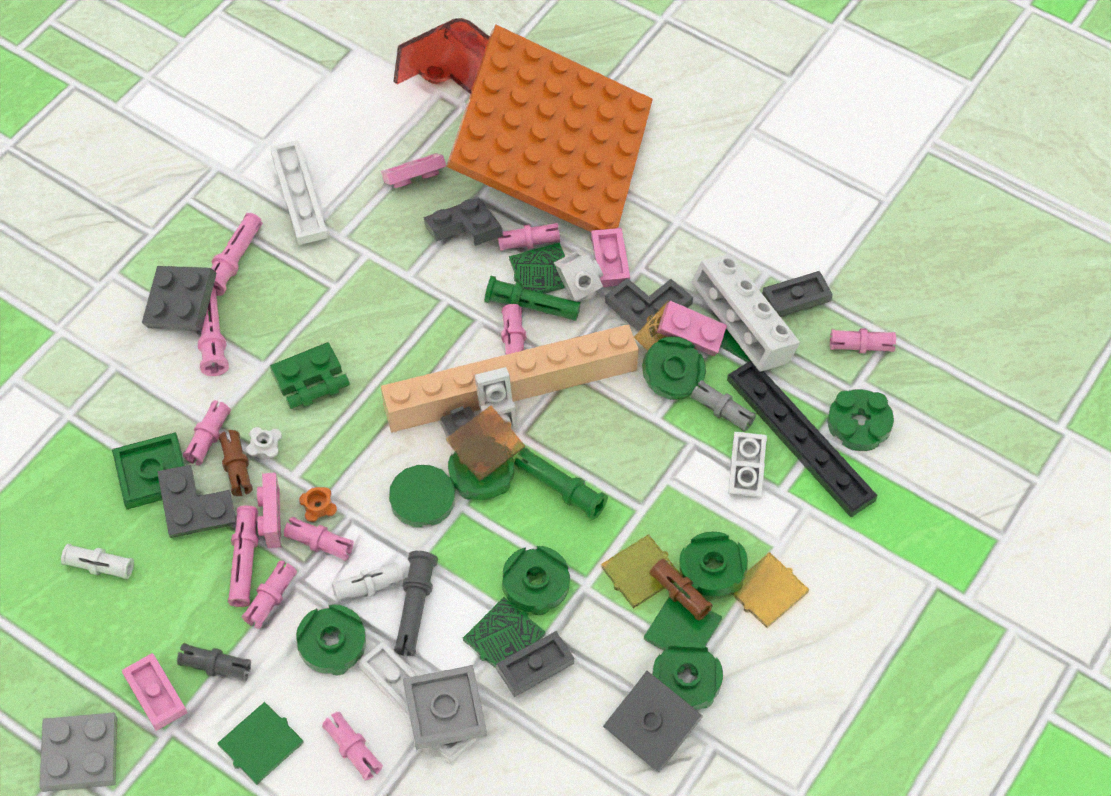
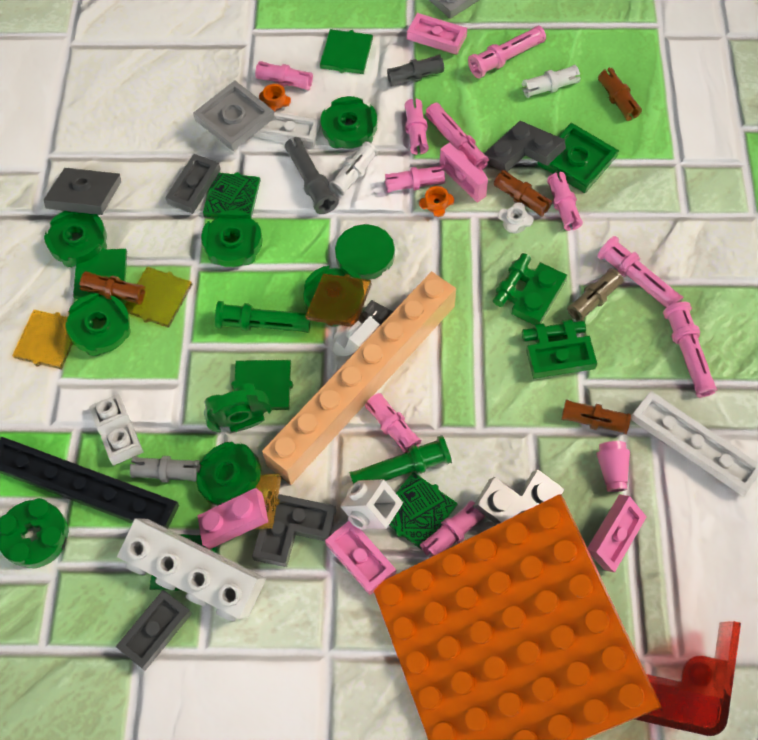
camera: 150 degrees right, 5 degrees up
dark grey plate [142,266,217,331] -> none
bright pink pin [830,328,896,354] -> none
none -> green plate [204,383,272,432]
none -> green piece [231,360,294,410]
none -> orange plate [259,84,291,112]
none -> bright pink pin [468,25,546,79]
none -> green plate [522,319,598,379]
none -> dark orange pin [561,399,631,434]
none -> dark tan pin [567,268,624,321]
none -> bright pink cone [596,441,630,492]
none -> dark orange pin [598,68,642,121]

